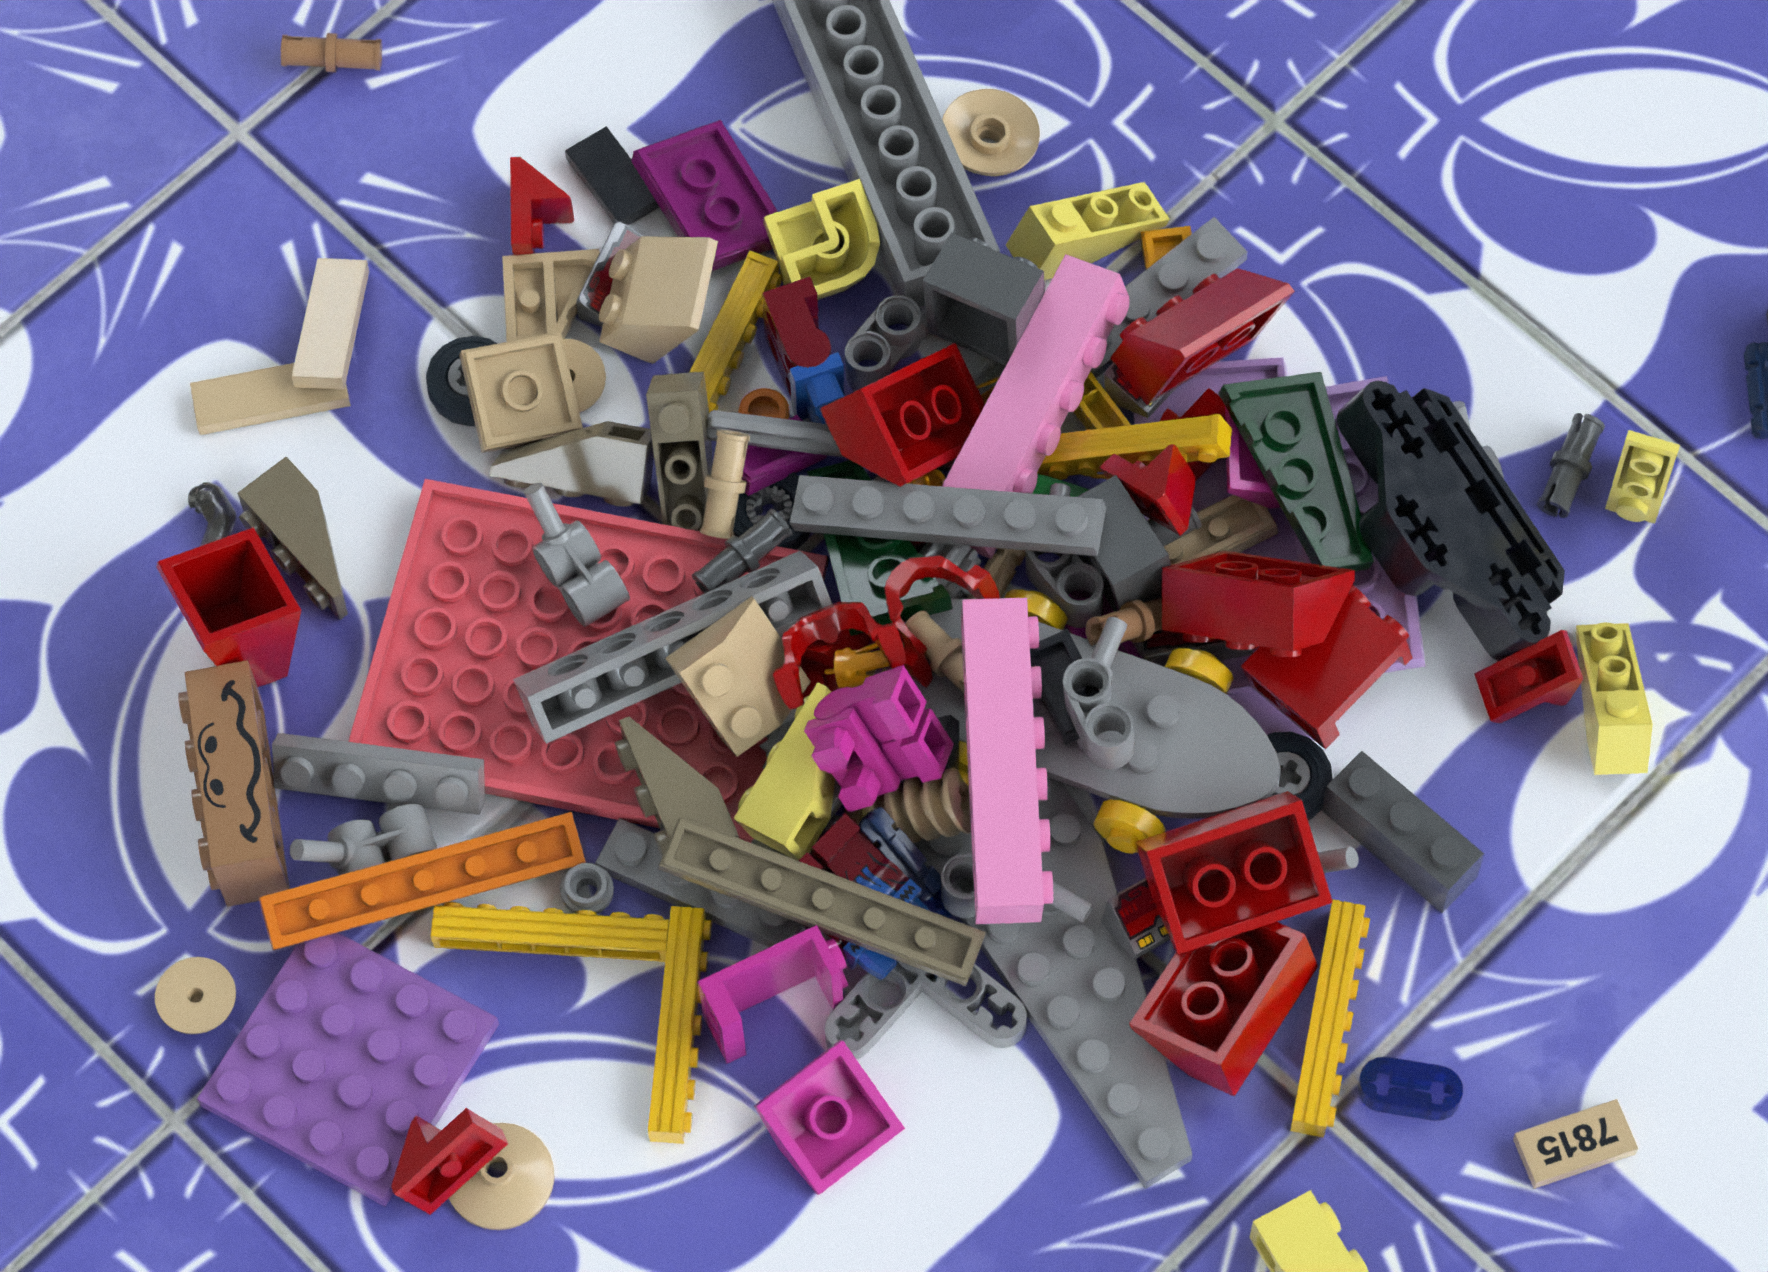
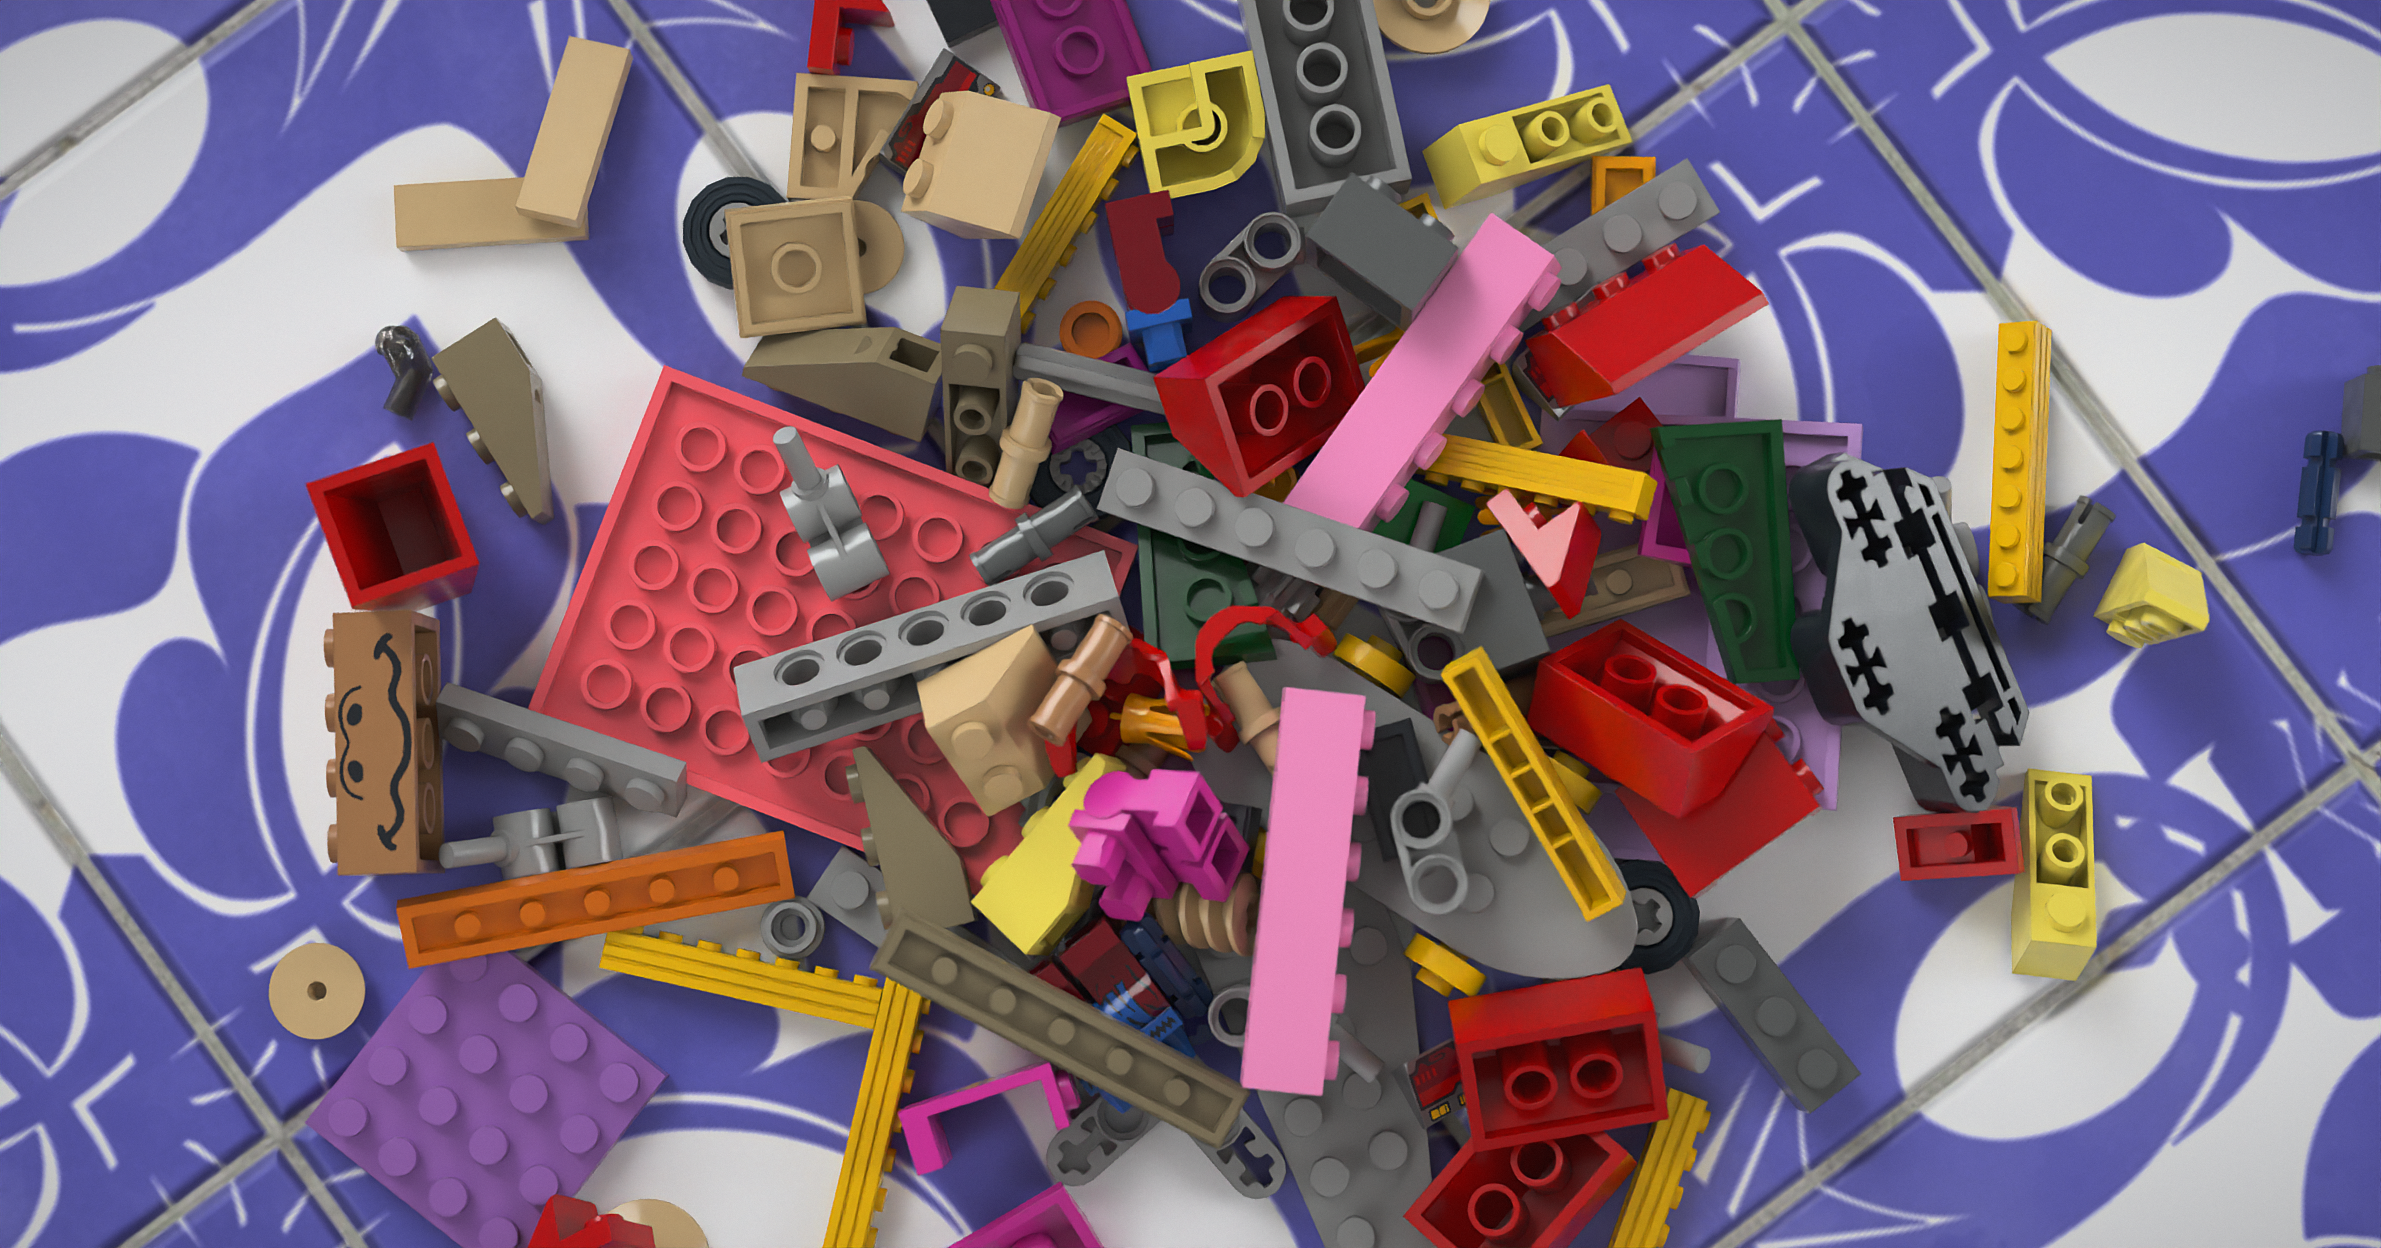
camera: 10 degrees right, 20 degrees up
none -> medium nougat pin [1027,614,1133,746]
none -> yellow piece [1441,646,1627,922]
none -> yellow piece [1987,320,2052,604]

